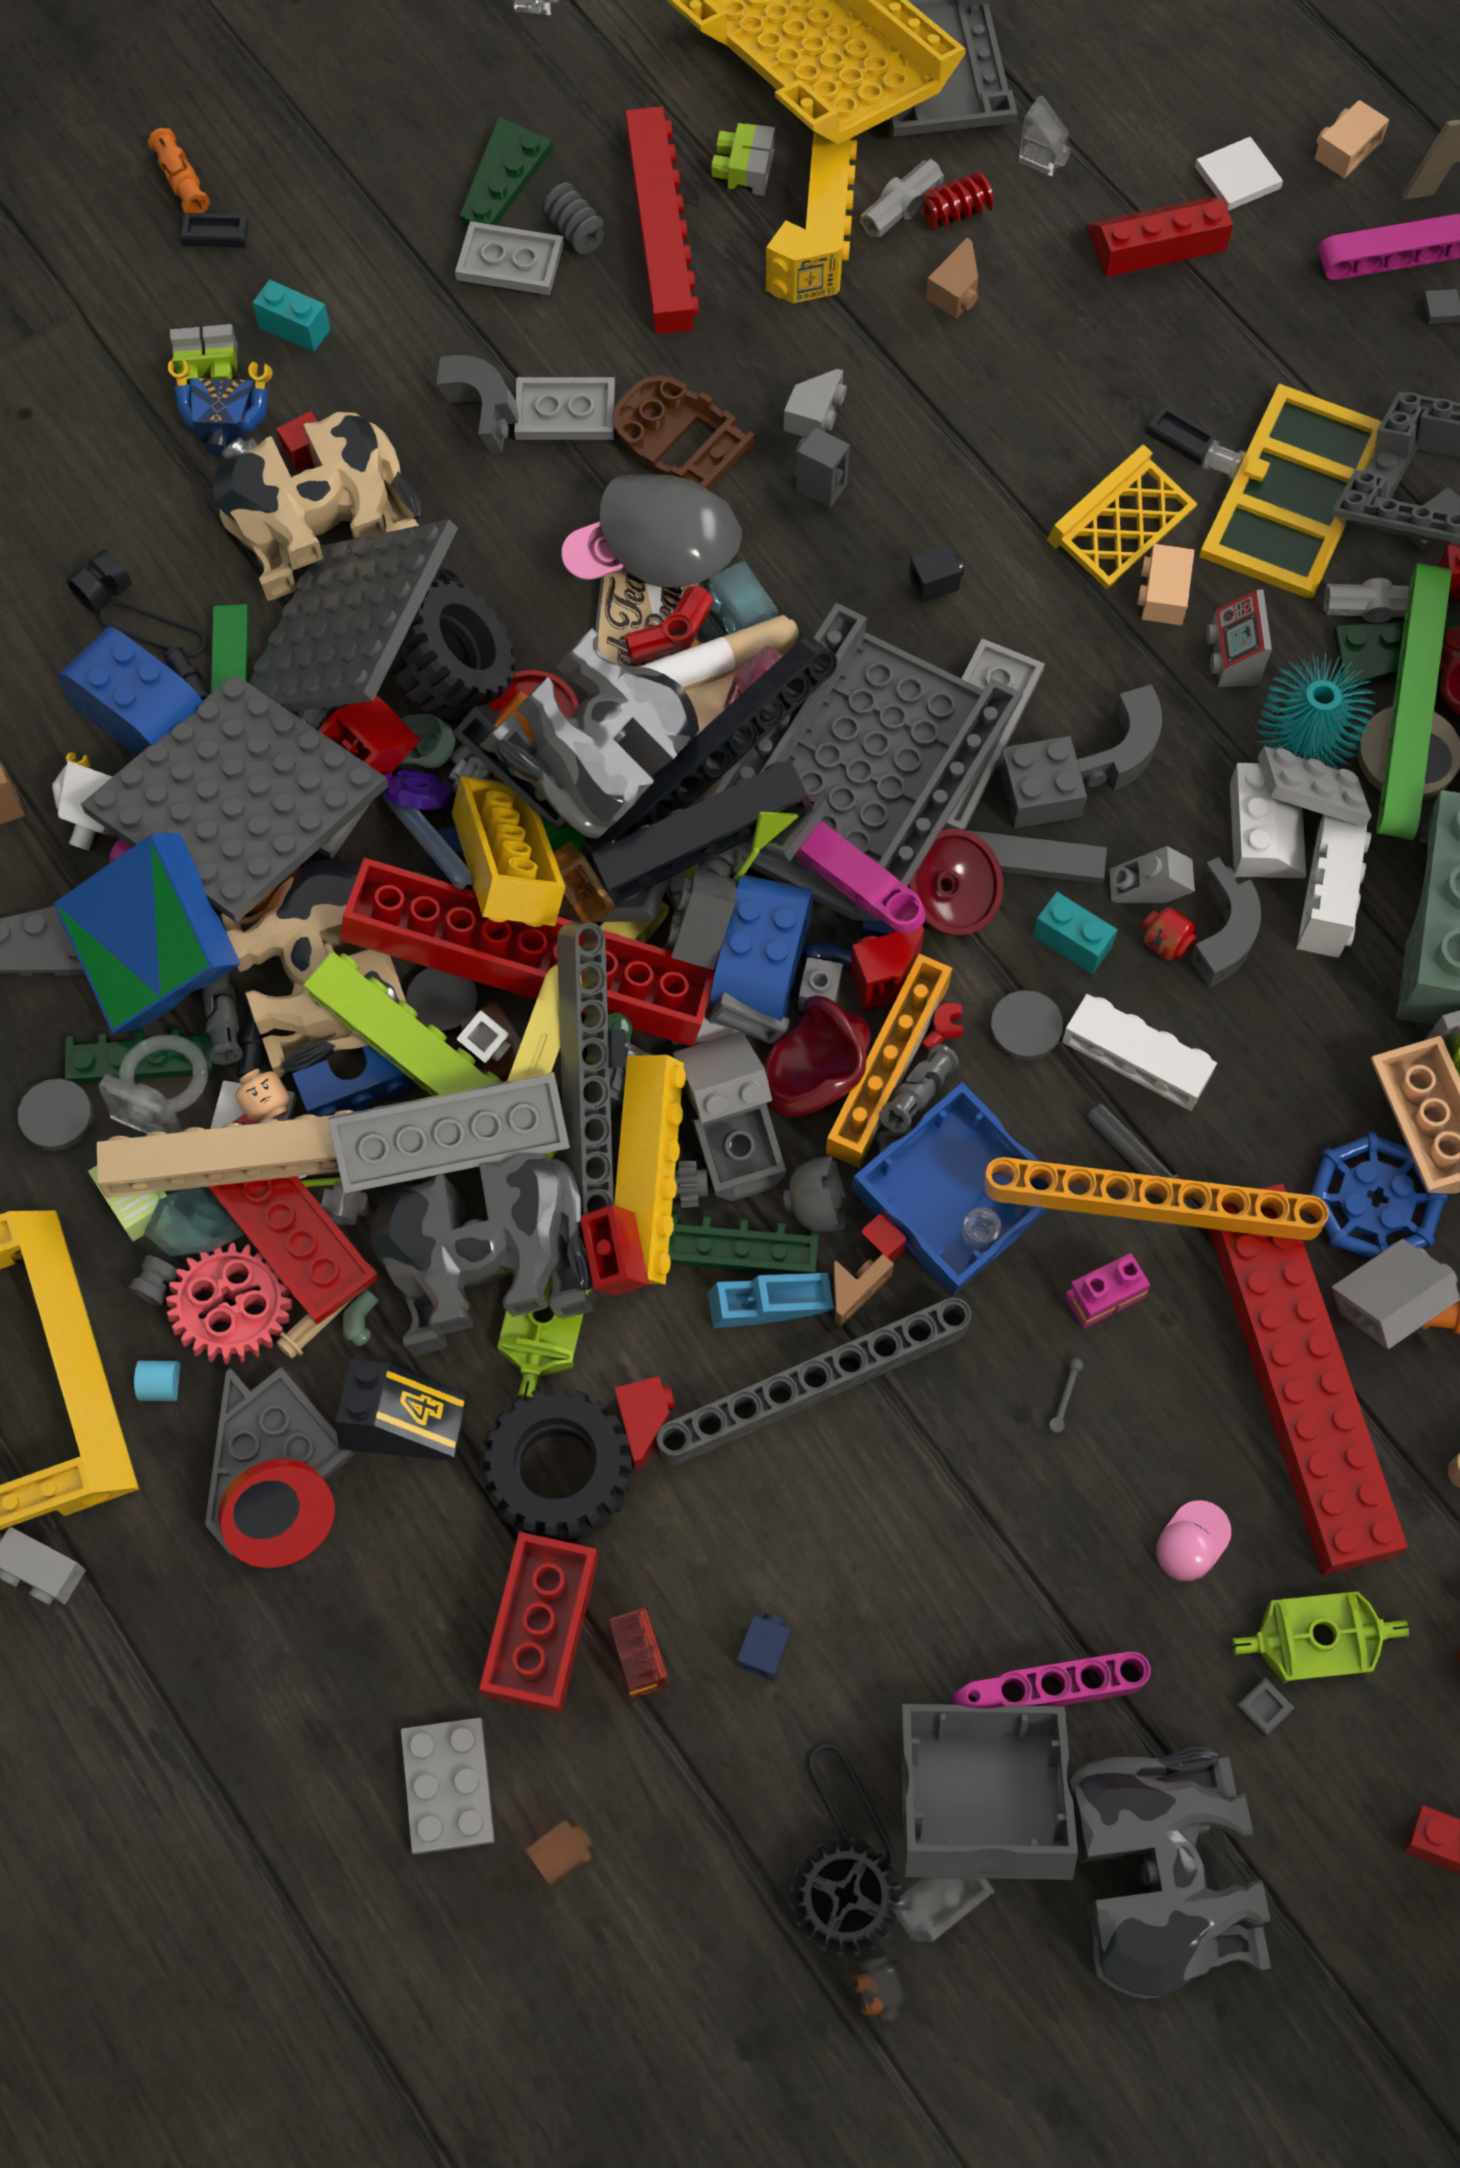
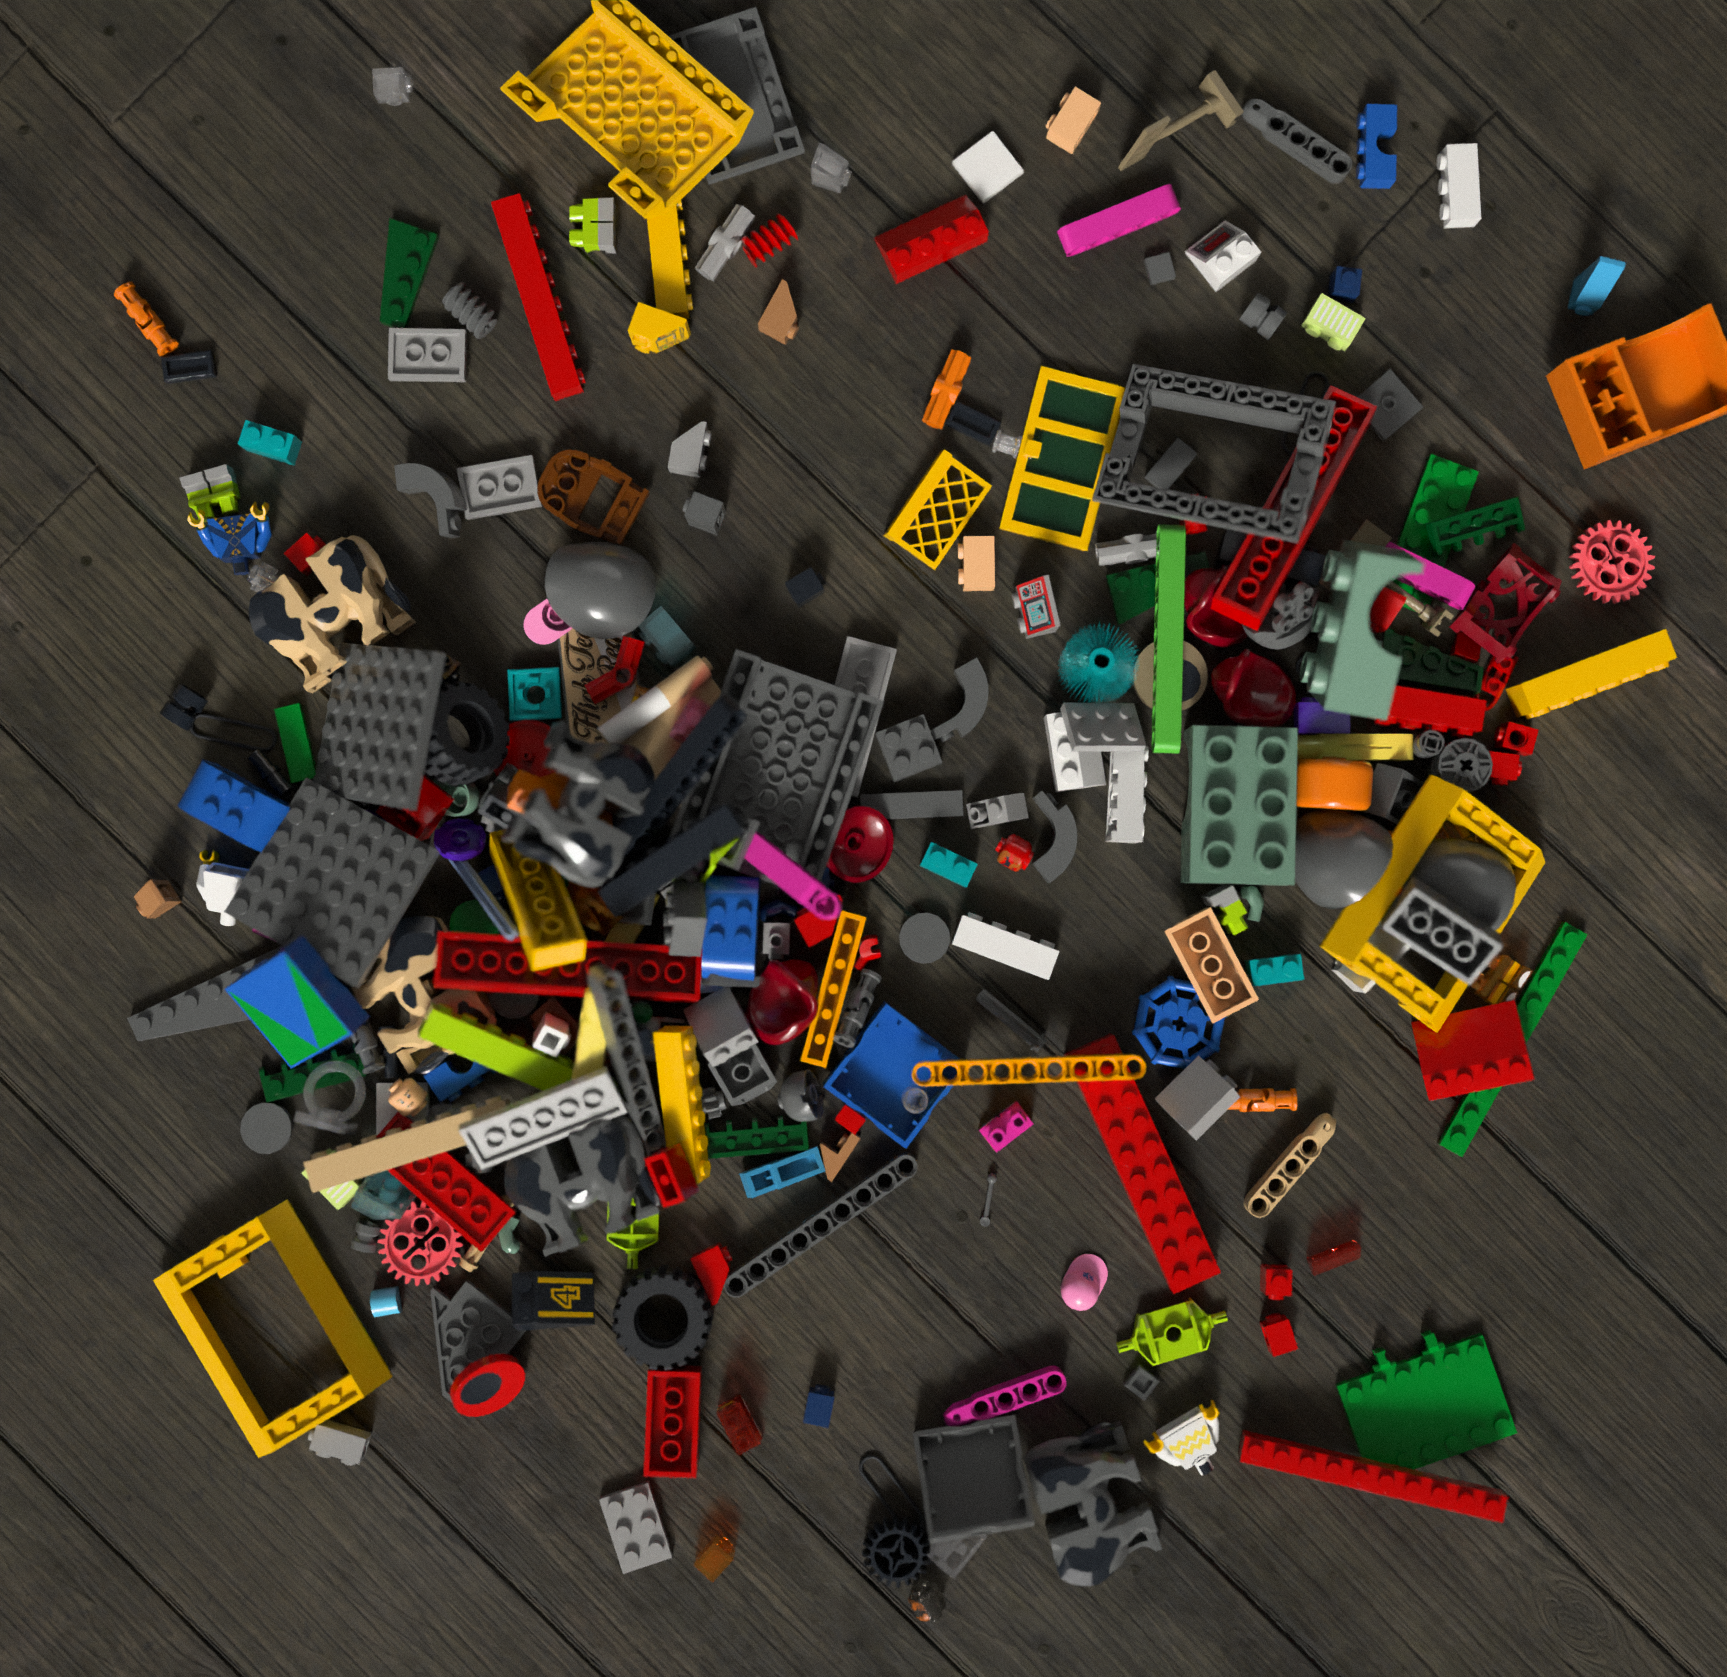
camera: 15 degrees left, 20 degrees up
none -> teal piece [507,667,562,721]
none -> orange piece [922,349,971,429]
none -> white torso [1143,1400,1219,1475]

